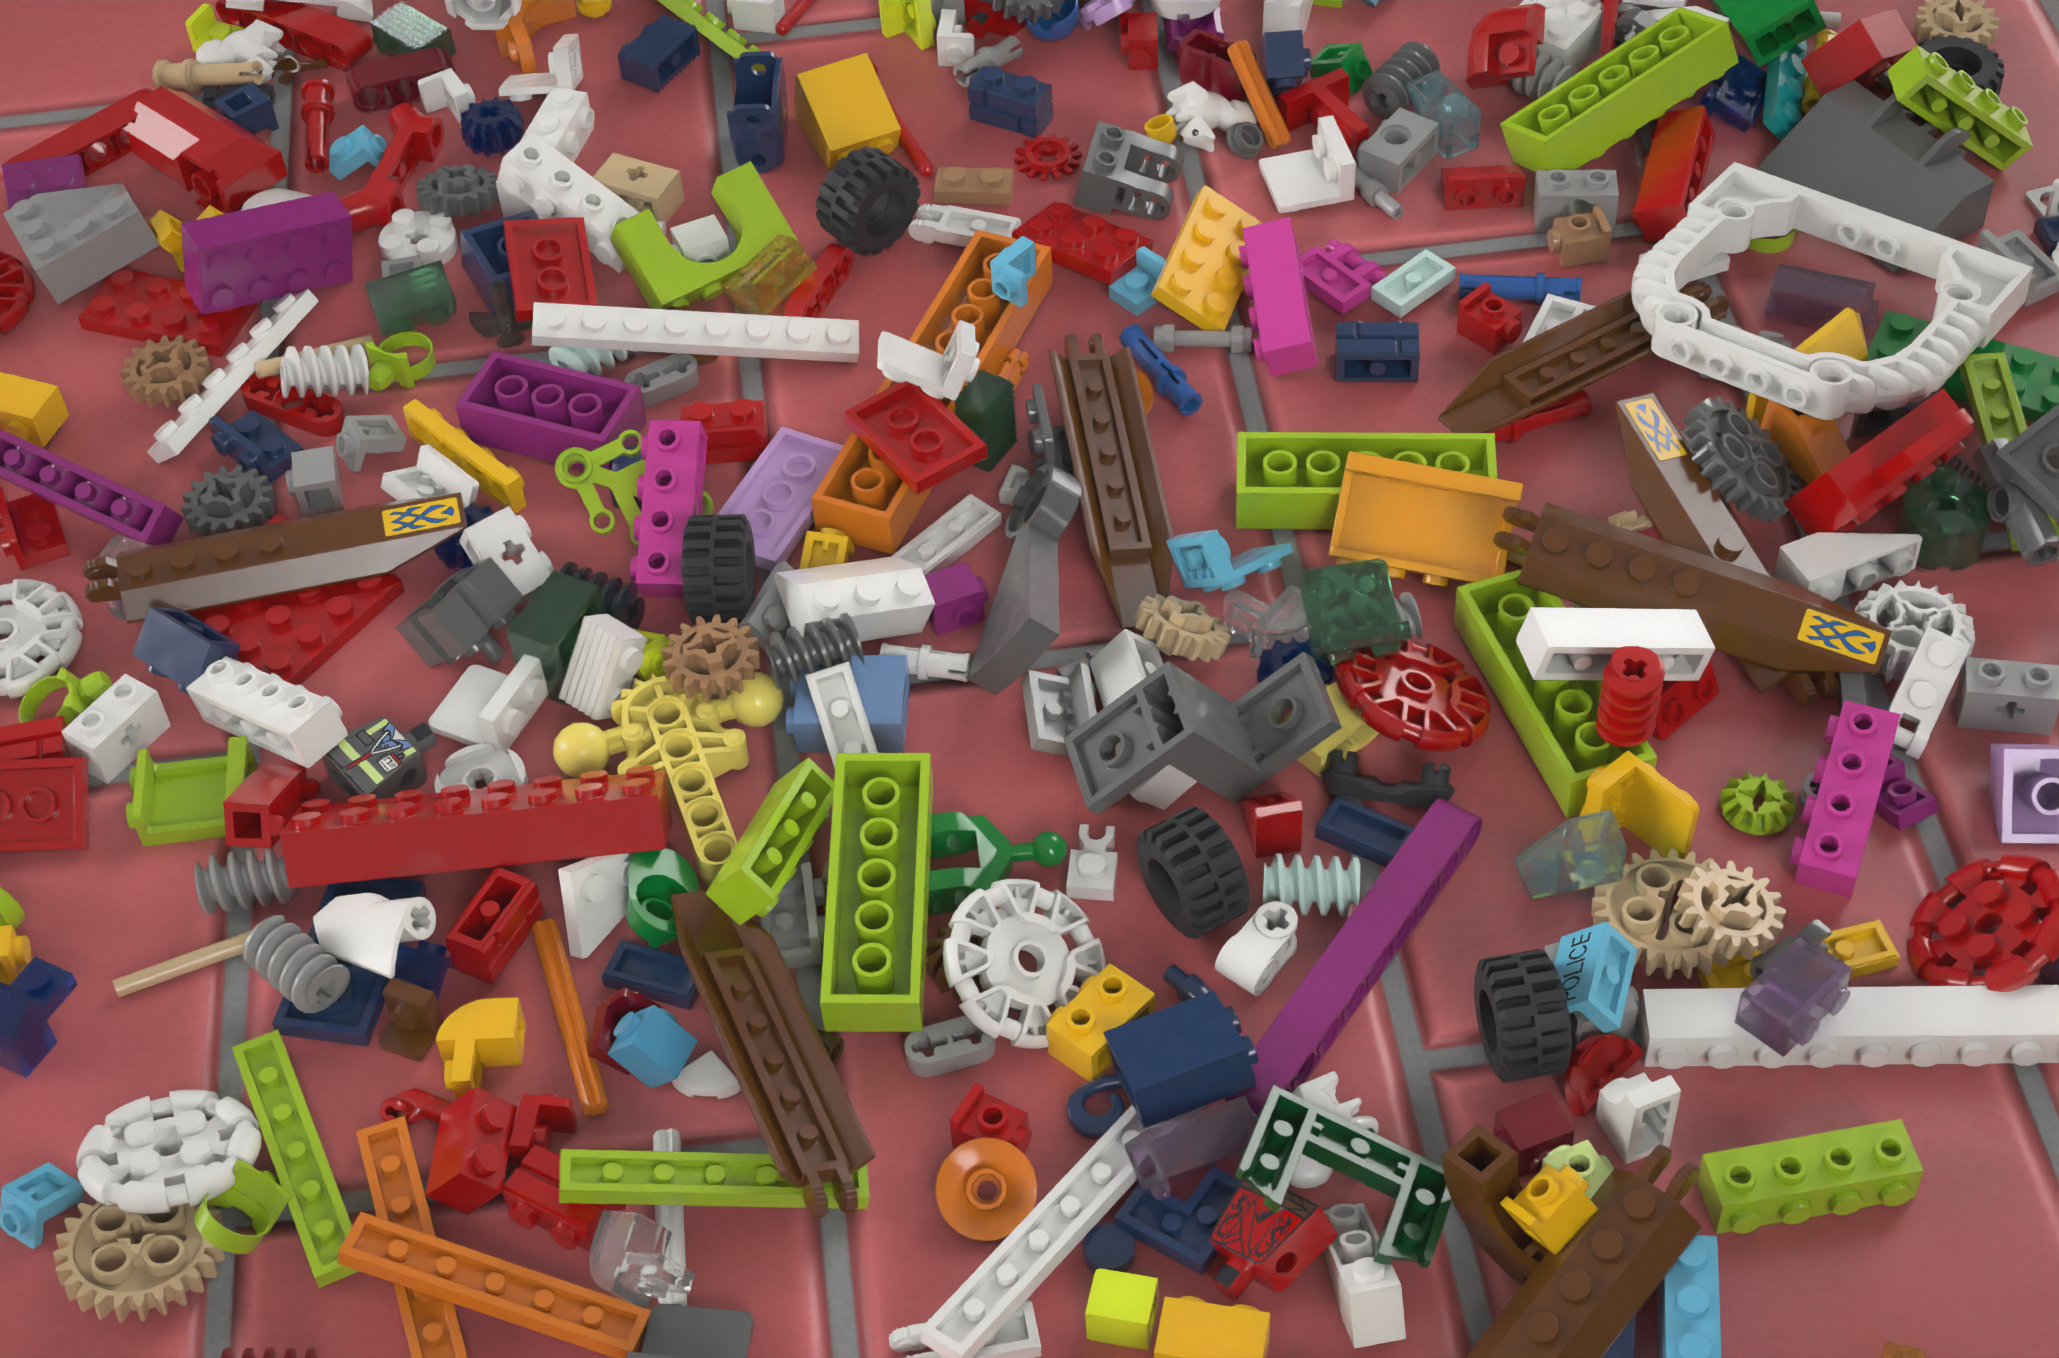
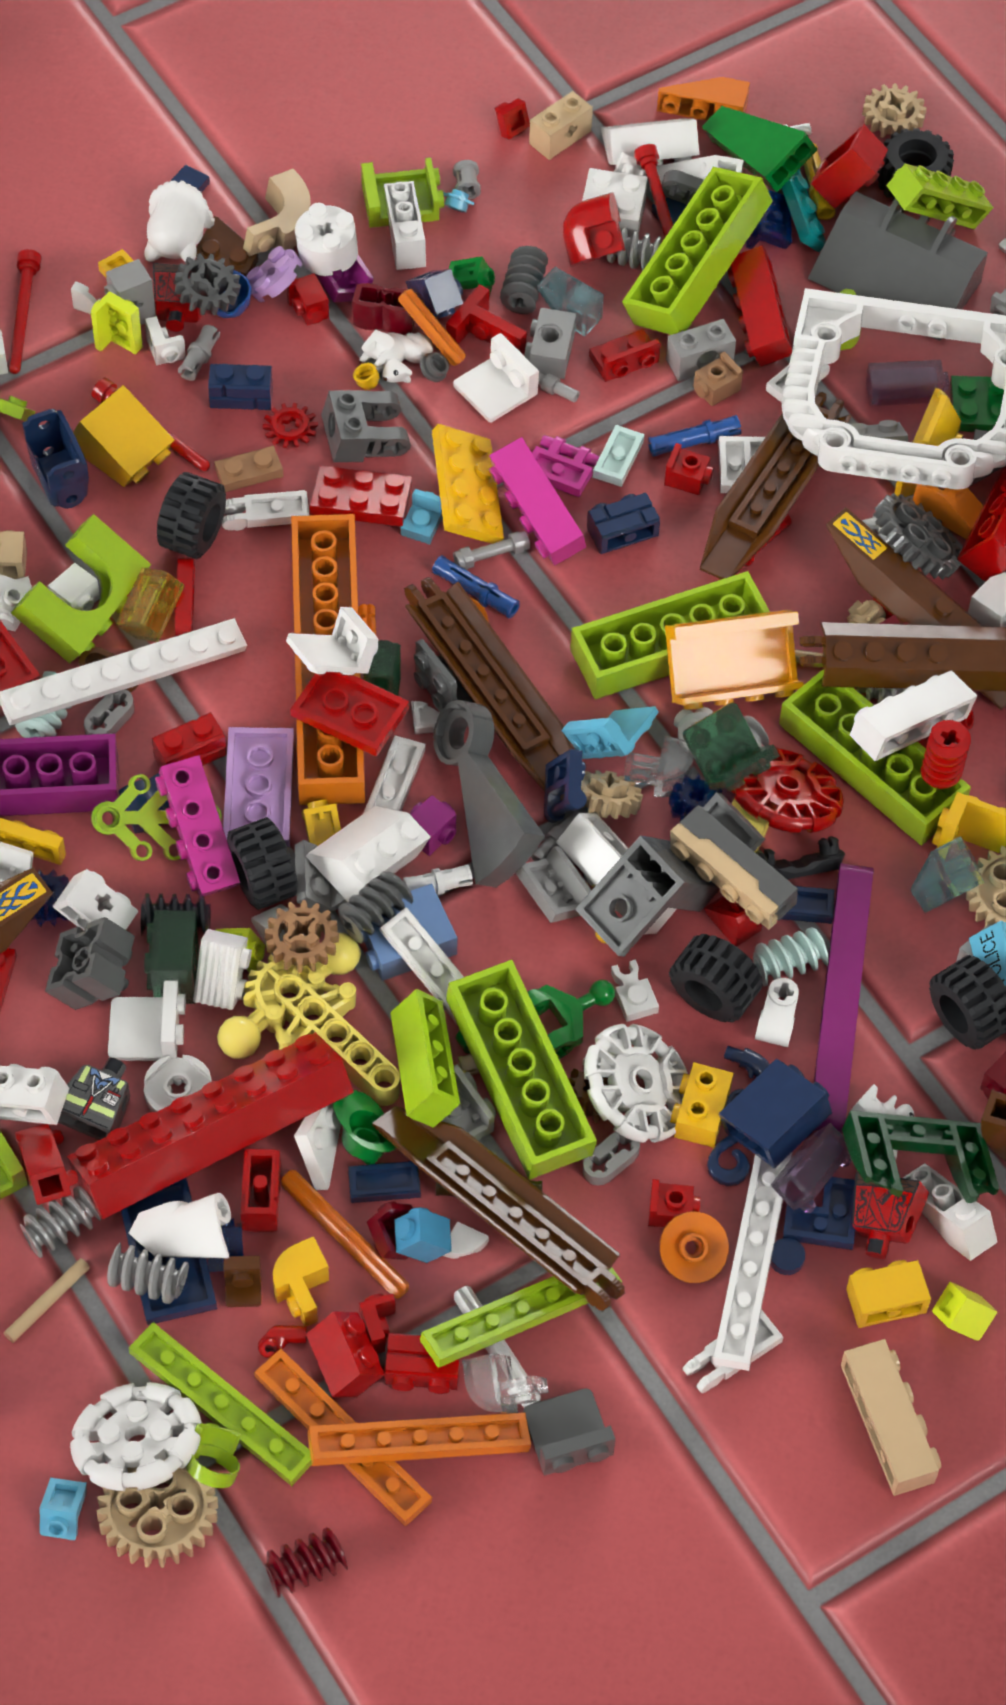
camera: 30 degrees left, 10 degrees up
medium azure bracket [990,236,1037,308] -> none
neon yellow panel [1085,1268,1159,1351] -> none
none -> dark blue plate [544,749,587,823]
none -> piece [670,805,798,930]

